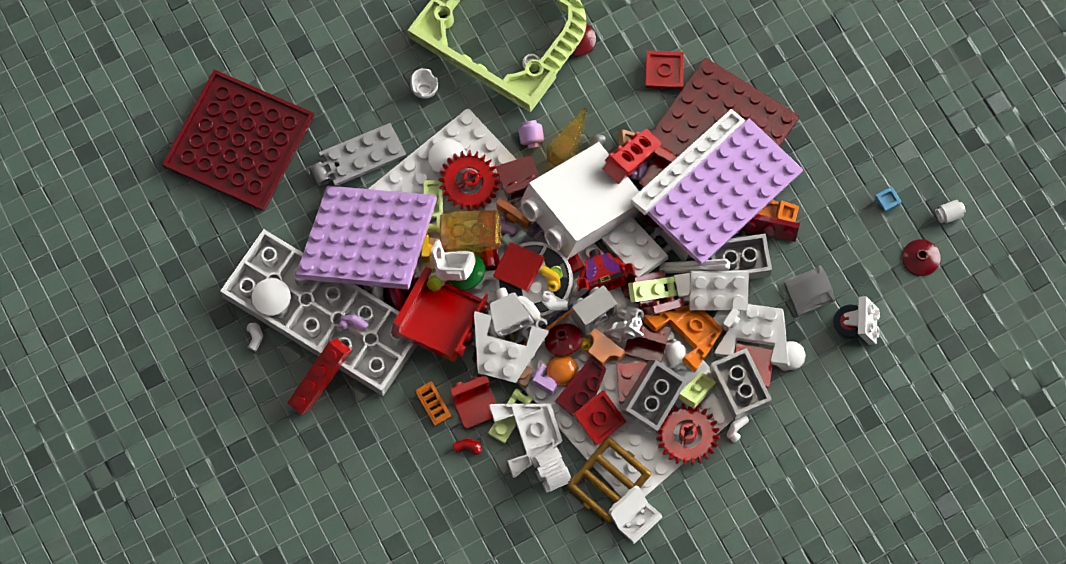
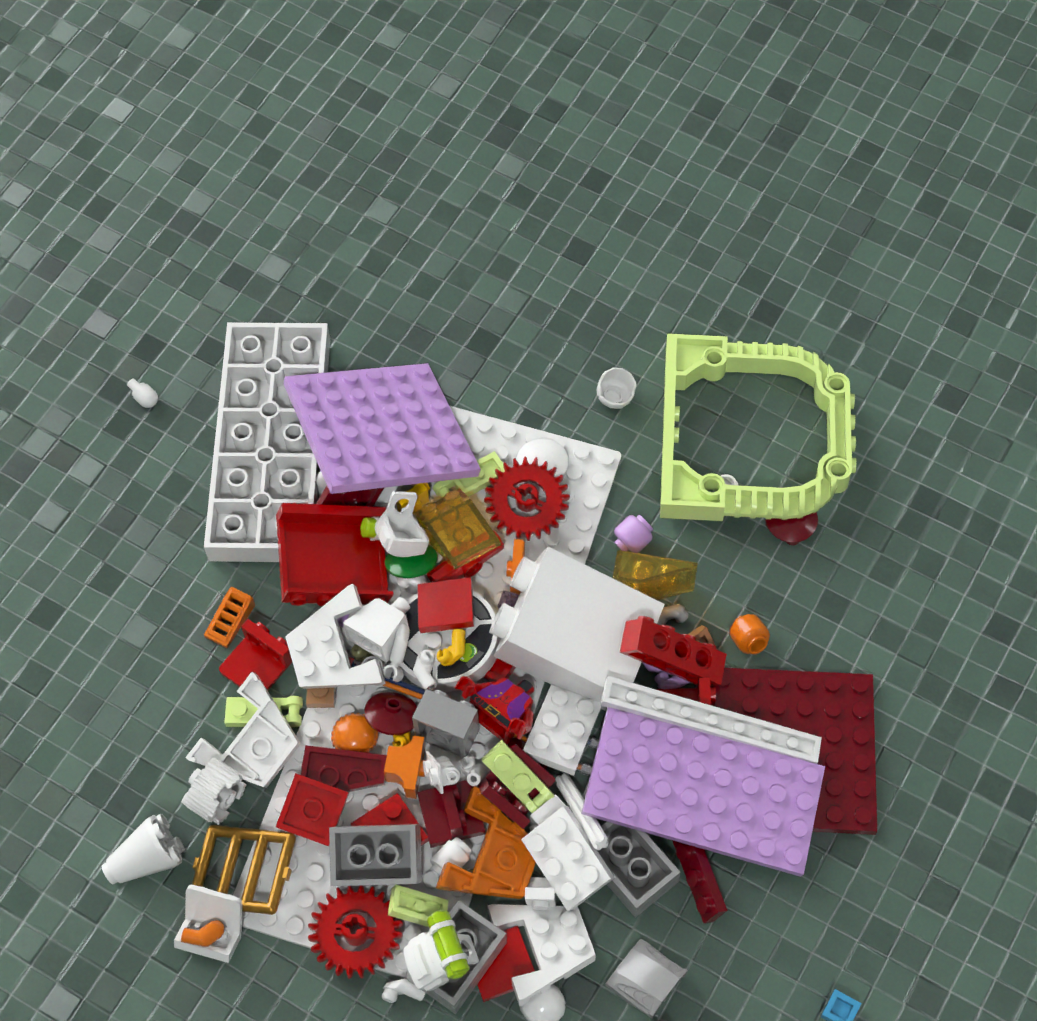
camera: 60 degrees right, 10 degrees down
dark red plate [162,69,315,212] -> none
white arm [247,323,263,352] -> none
white dish [252,278,291,316] -> none
red brick [287,339,352,415] -> none
light grey hinge [310,123,406,186] -> none
lavender arm [338,315,369,331] -> none
red arm [453,438,482,455] -> none
lavender arm [494,212,517,237] -> none
dark red bracket [496,155,541,201] -> none
light aqua arm [501,229,528,247] -> none
lavender bracket [531,364,557,396] -> none
red plate [645,51,684,90] -> none
orange slope [758,200,799,222] -> none
none -> white cone [102,814,185,884]
none -> white cylinder [127,378,158,408]
none -> orange arm [181,920,224,947]
none -> white piece [403,911,479,991]
none -> orange head [730,614,770,654]

